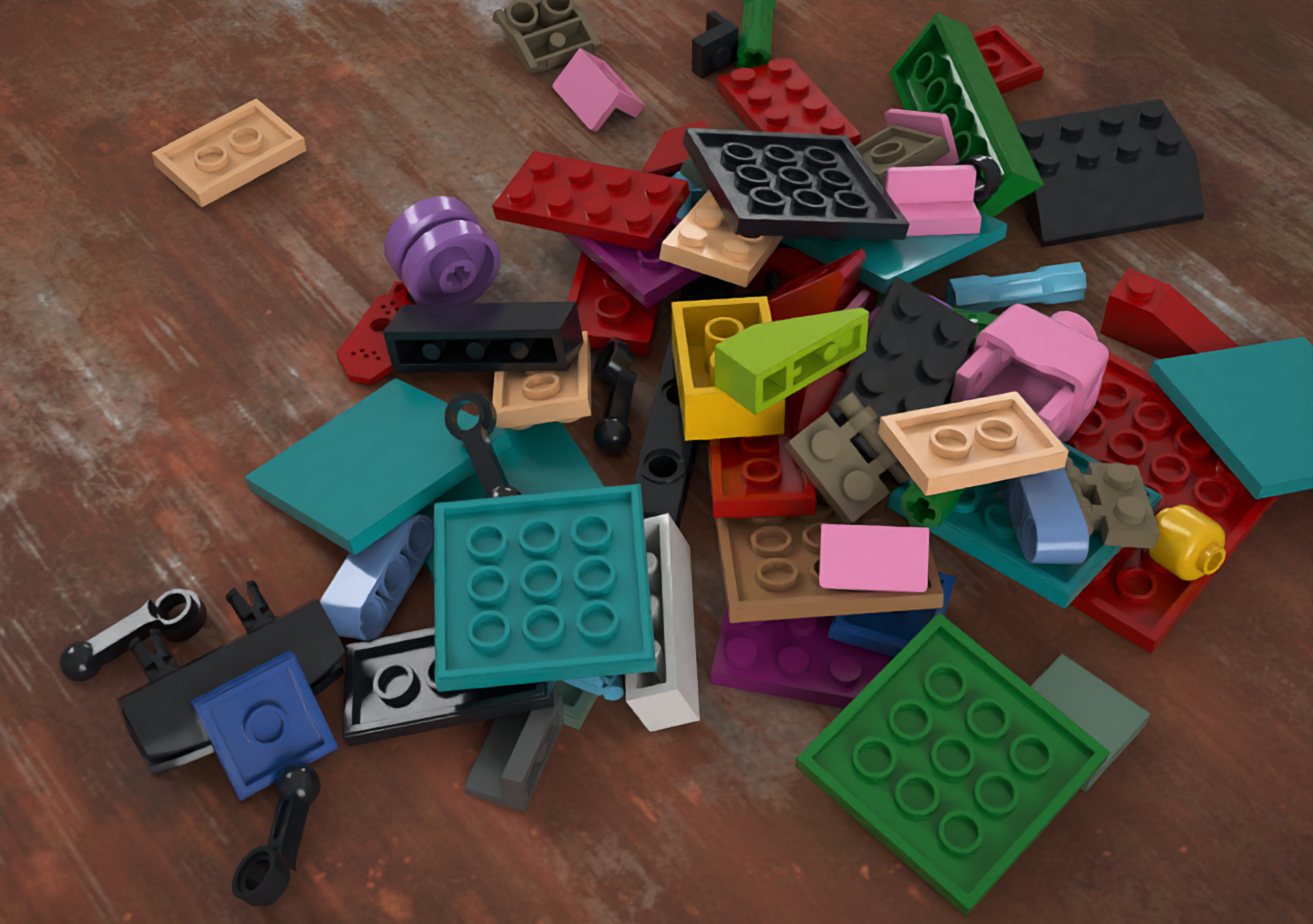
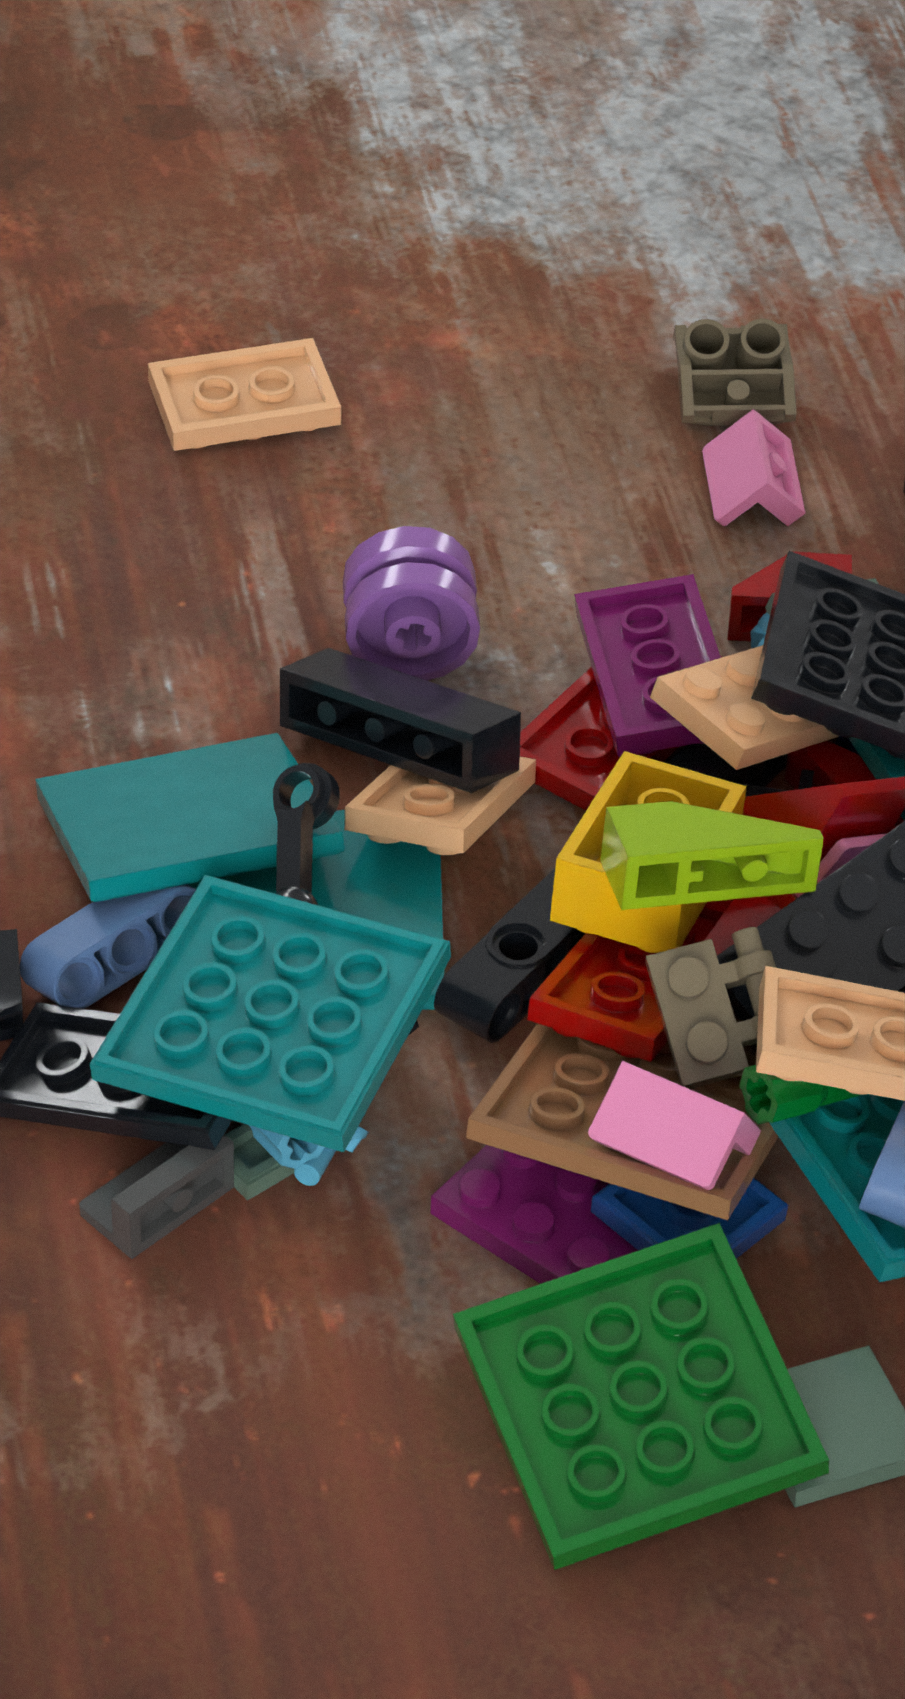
camera: 25 degrees right, 5 degrees down
red piece [336,281,412,386] -> none
red plate [492,151,690,252] -> none
black piece [593,337,637,455] -> none
white brick [625,513,700,732] -> none

